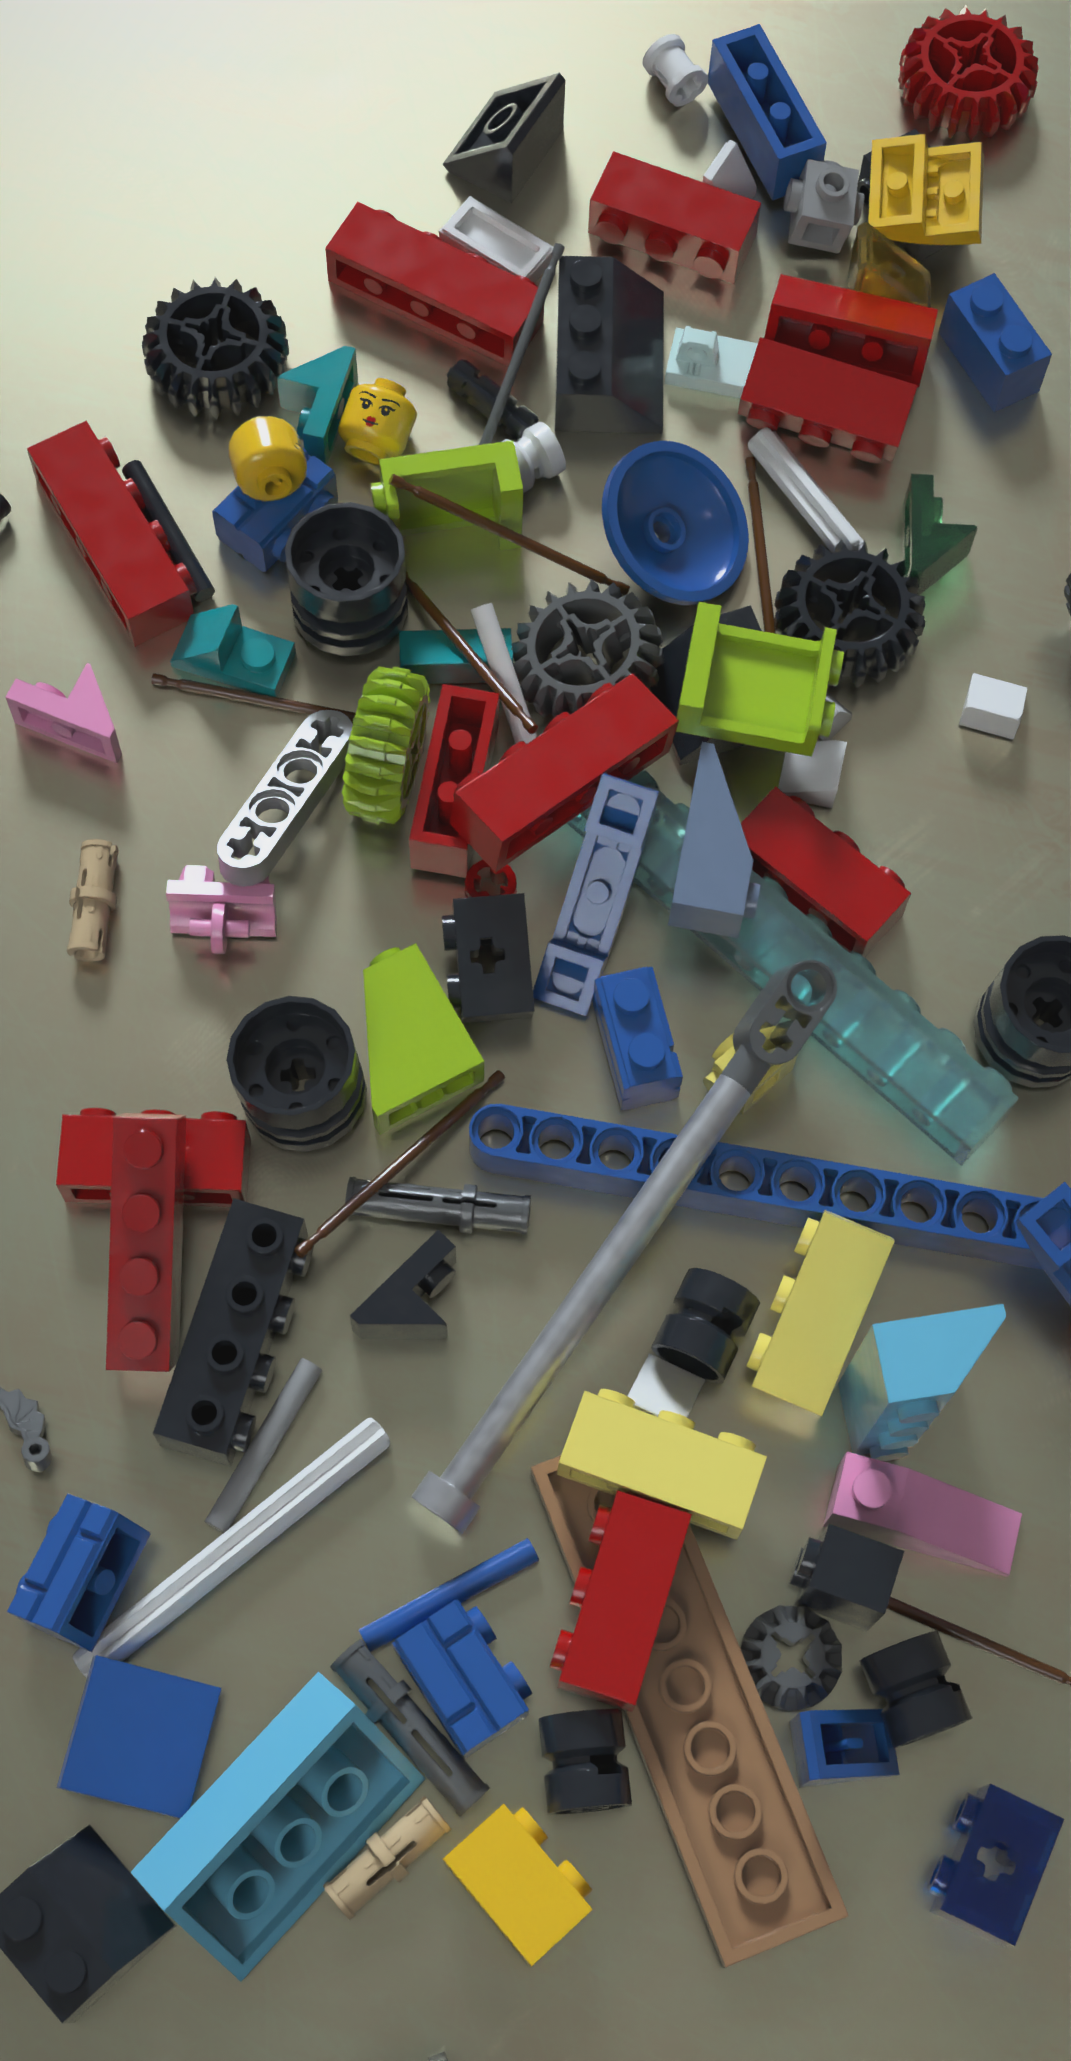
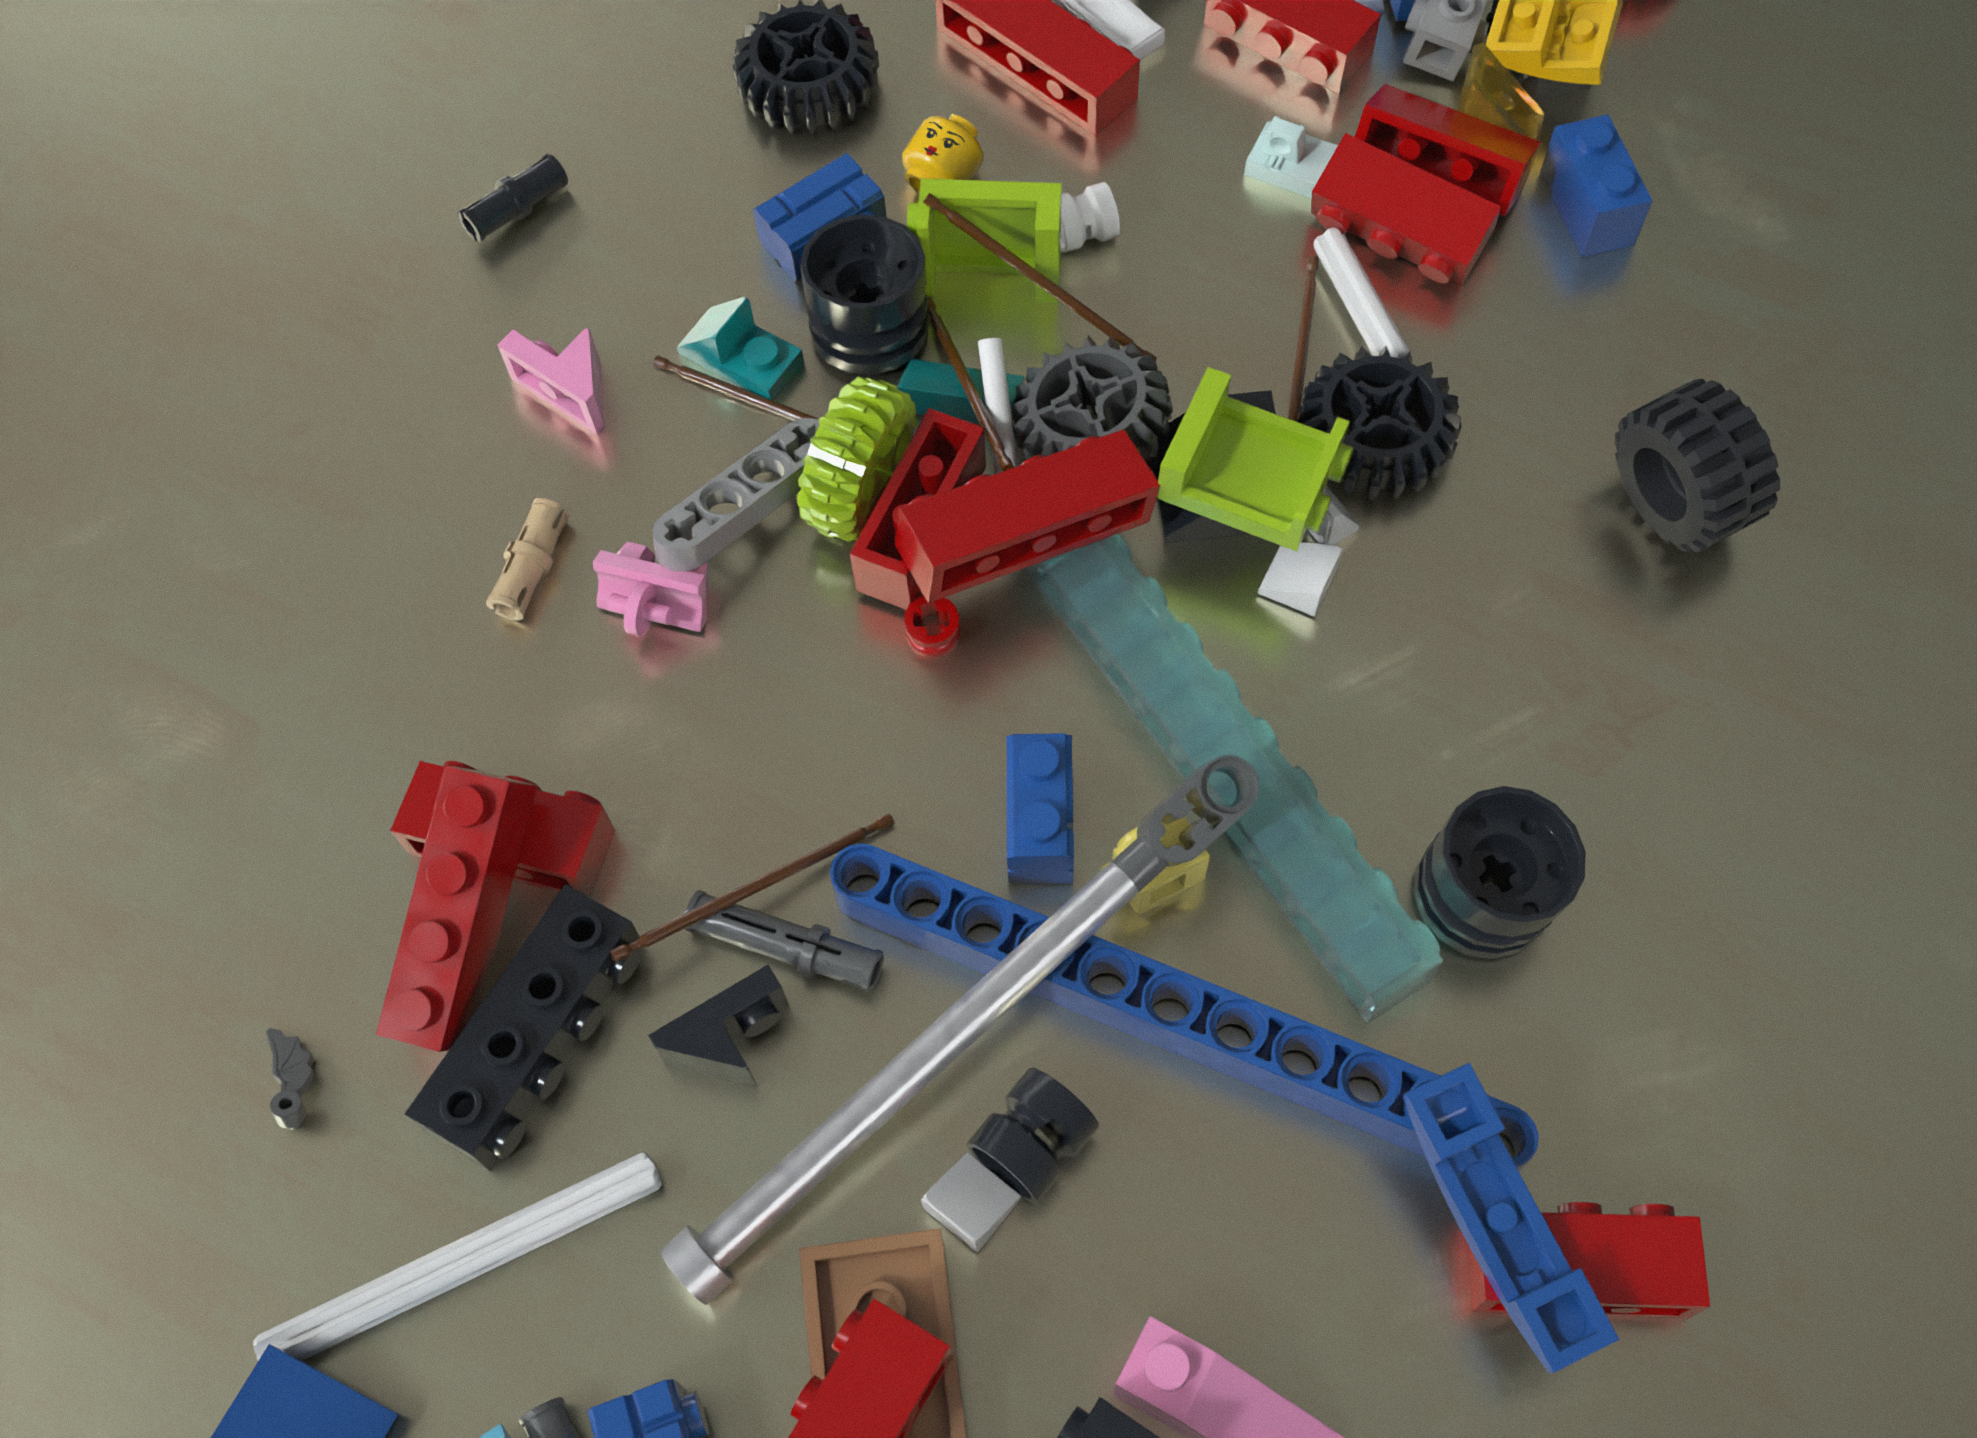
camera: 20 degrees right, 5 degrees down
blue brick [7,1493,151,1652] -> none
red brick [27,420,197,647] -> none
black bar [122,460,215,602] -> none
light grey bar [204,1358,322,1533] -> none
black wheel [226,996,367,1152] -> none
yellow head [229,416,307,501] -> none
teal slope [277,345,358,466] -> none
blue bar [358,1538,539,1653] -> none
lime slope [363,943,484,1135] -> none
black brick [442,893,535,1023] -> none
black axle [447,359,539,441] -> none
dark grey piece [479,243,565,445] -> none
slope [533,773,660,1016] -> none
black slope [555,256,664,434] -> none
light yellow brick [557,1389,767,1540] -> none
blue dish [602,441,749,605] -> none
sand blue slope [668,742,761,938] -> none
red brick [741,786,911,964] -> none
light yellow brick [746,1210,895,1416] -> none
medium azure slope [838,1304,1006,1461] -> none
clear green slope [903,474,978,595] -> none
white slope [959,673,1027,739] -> none

